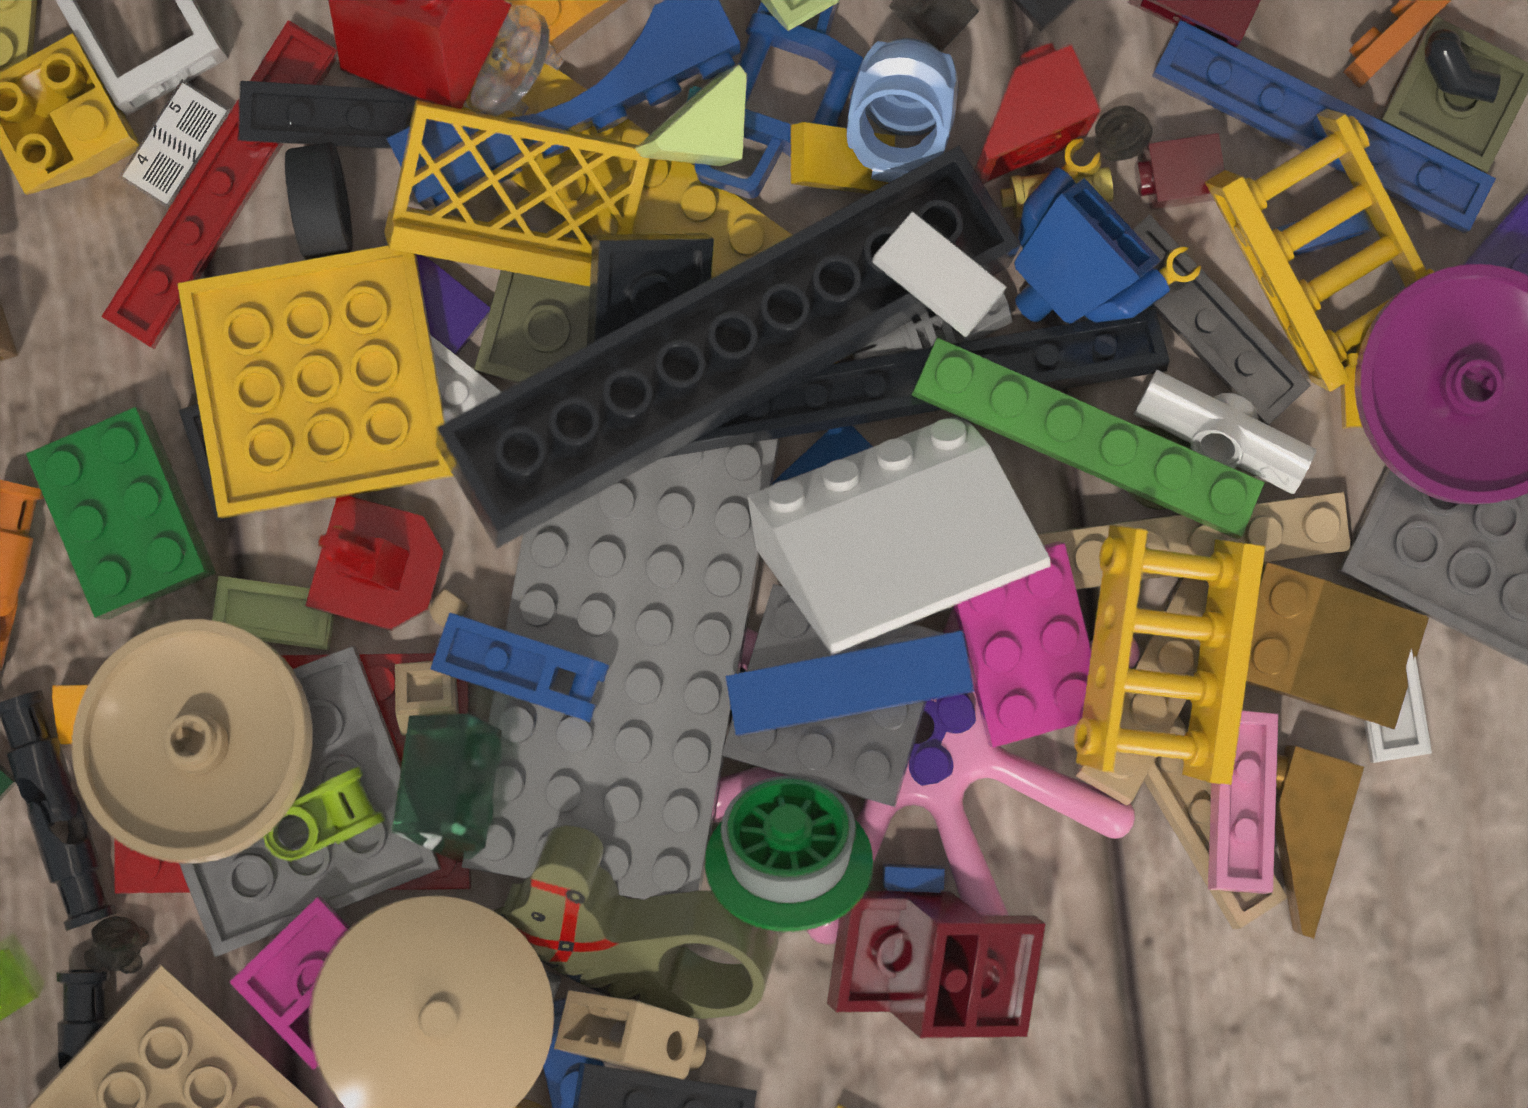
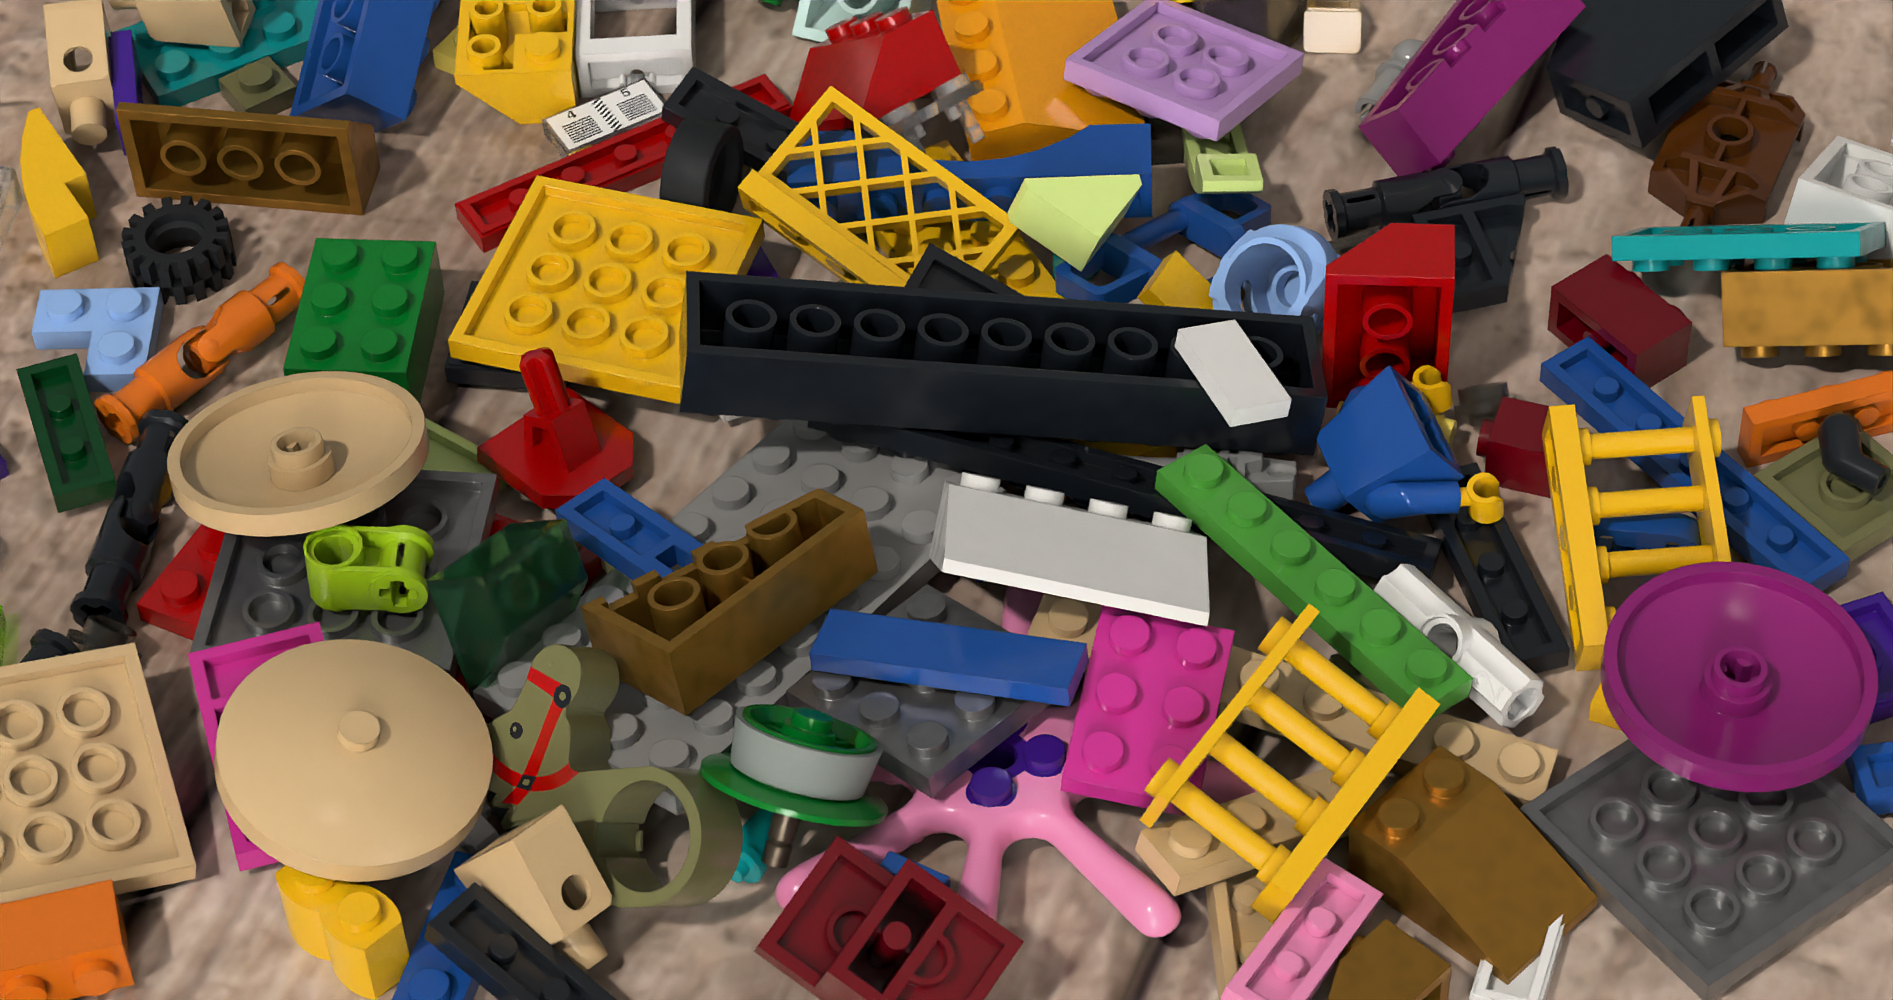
camera: 30 degrees right, 40 degrees down
none -> pearl gold wedge [580,488,878,716]

